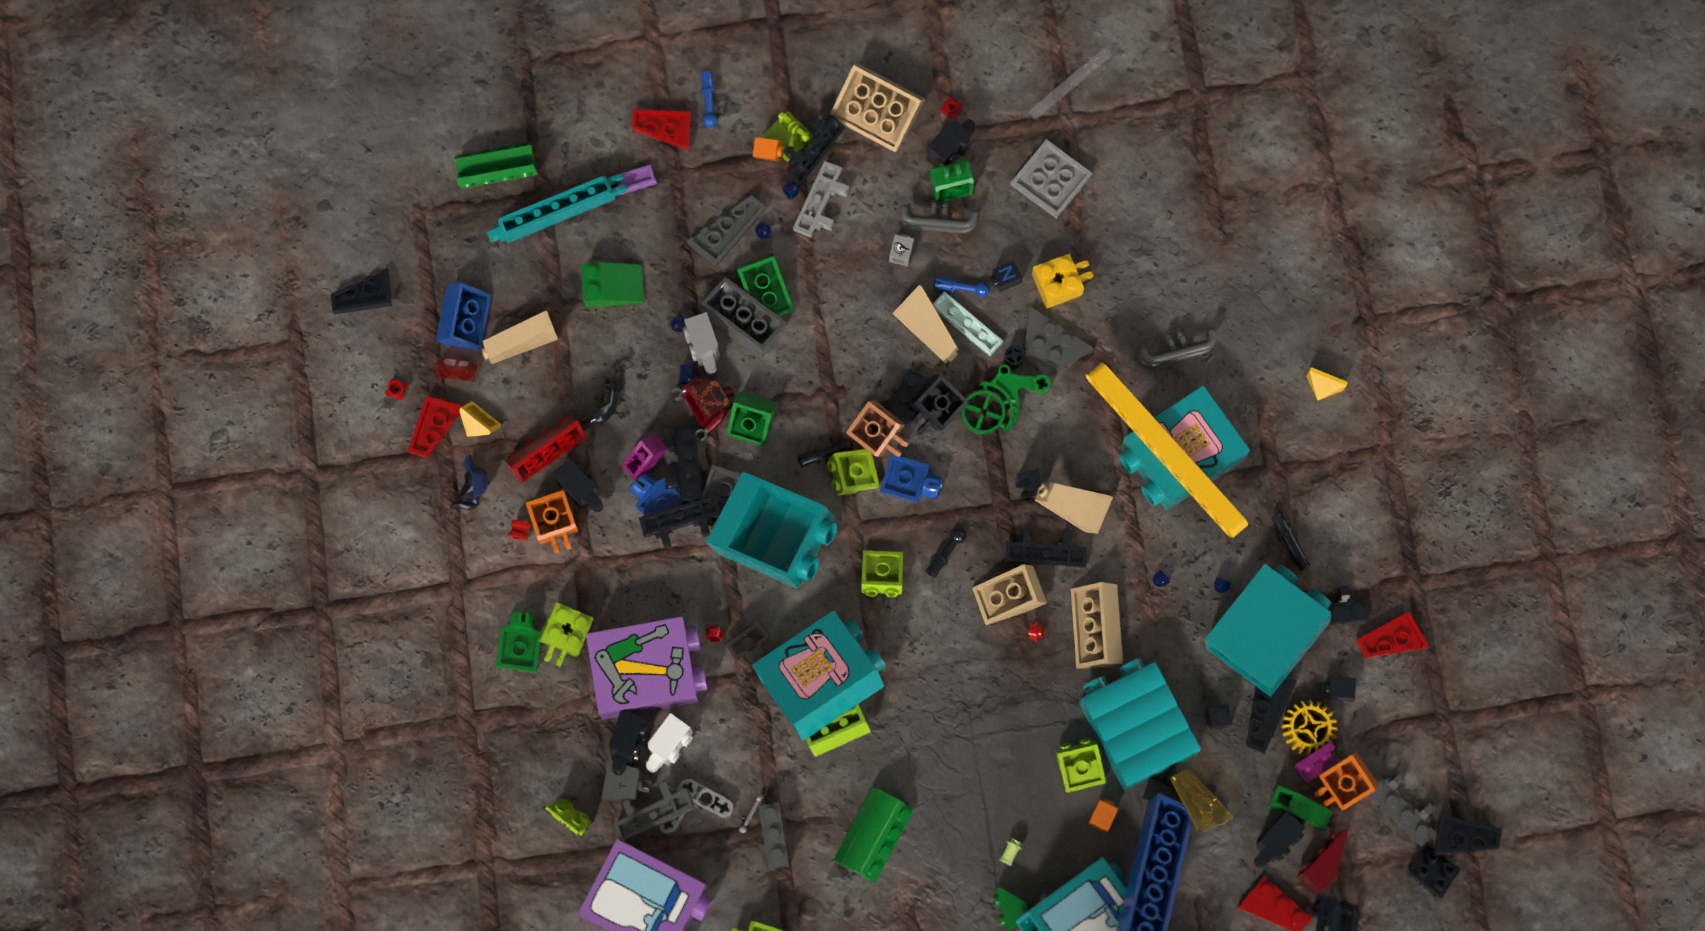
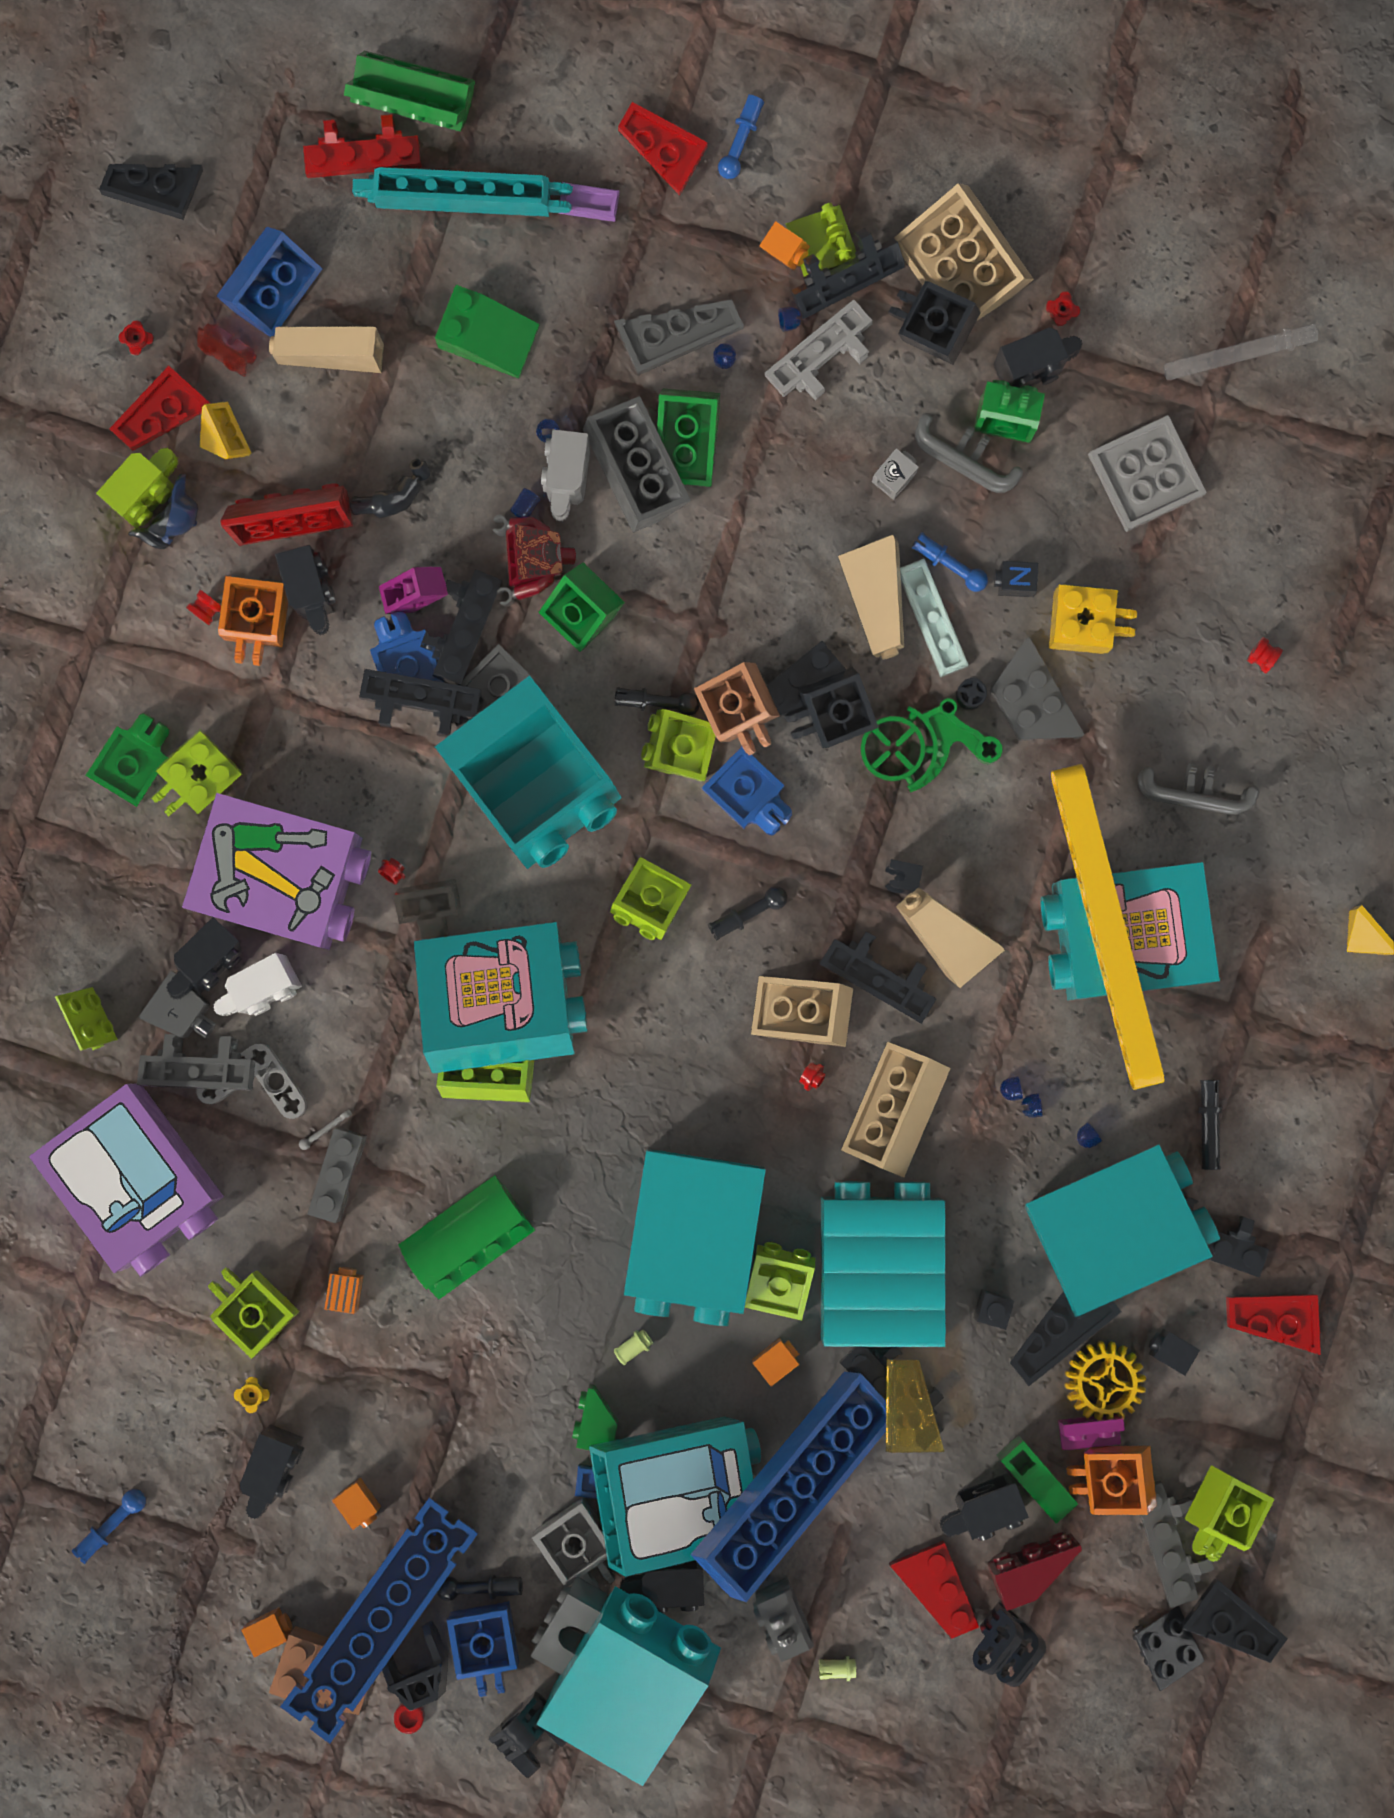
camera: 25 degrees right, 10 degrees up
none -> lime hinge [96,447,179,528]
none -> red hinge [303,114,422,178]
none -> orange brick [324,1267,364,1314]
none -> teal brick [624,1149,766,1326]
none -> black hinge [888,281,981,365]
none -> clear blue hinge [1021,1093,1043,1118]
none -> lime hinge [1184,1465,1275,1562]
none -> red wheel [1246,637,1283,674]

